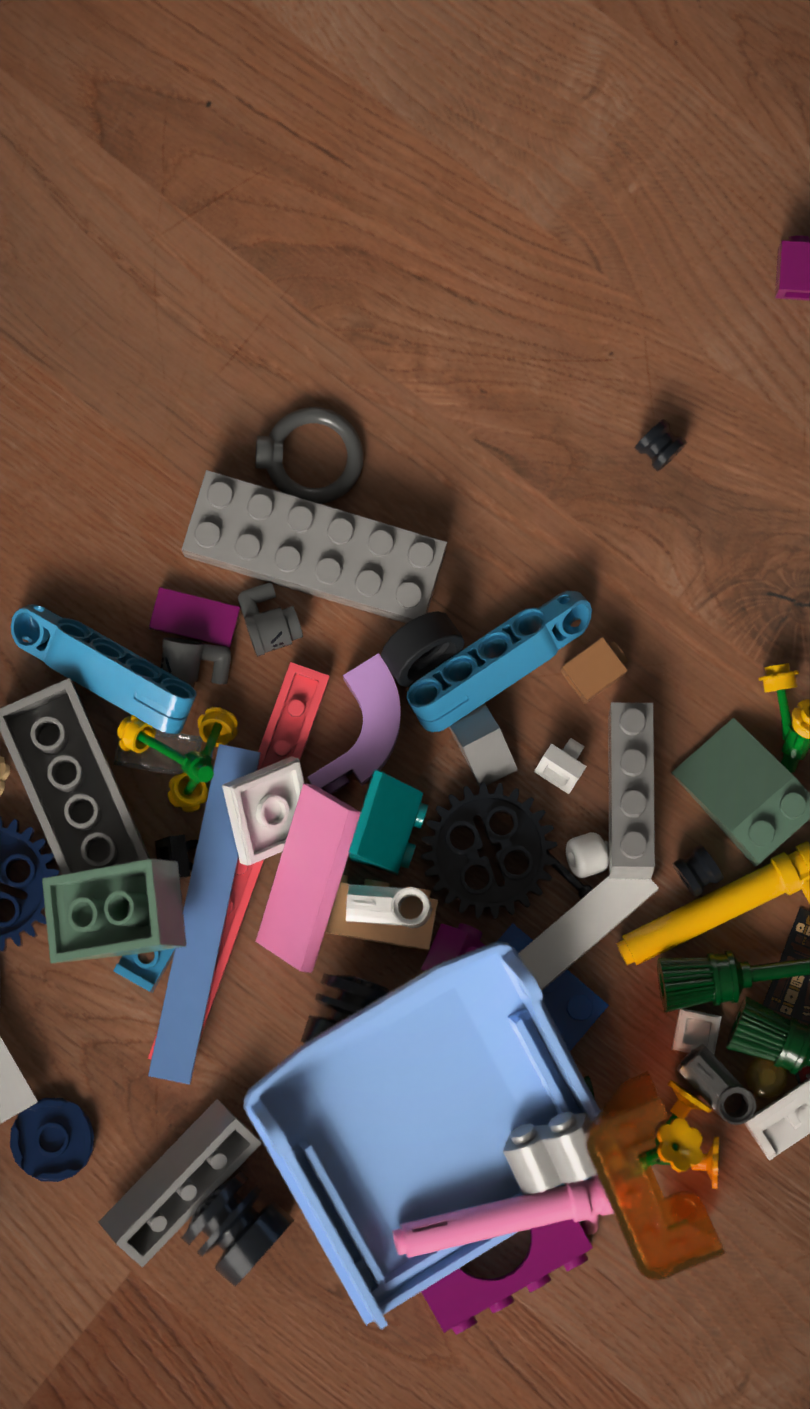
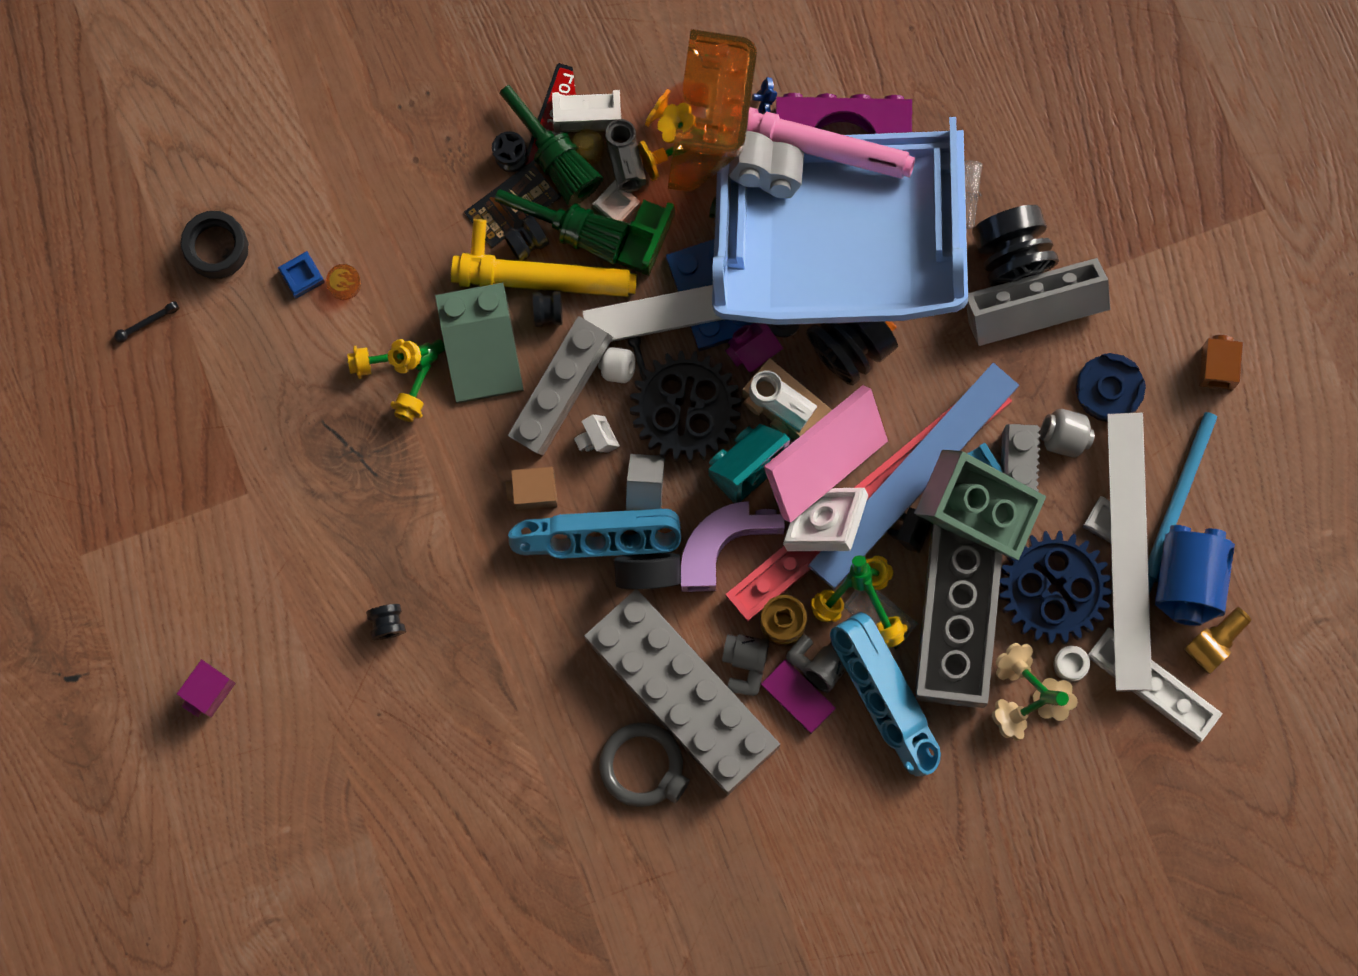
camera: 145 degrees left, 5 degrees down
none -> black wheel [503,215,549,261]
none -> green panel [618,199,675,276]
none -> blue plant [752,77,777,114]
none -> pearl gold wheel [760,595,807,647]
none -> clear axle [964,160,983,229]
none -> light grey brick [1001,424,1041,491]
none -> light grey head [1040,409,1095,458]

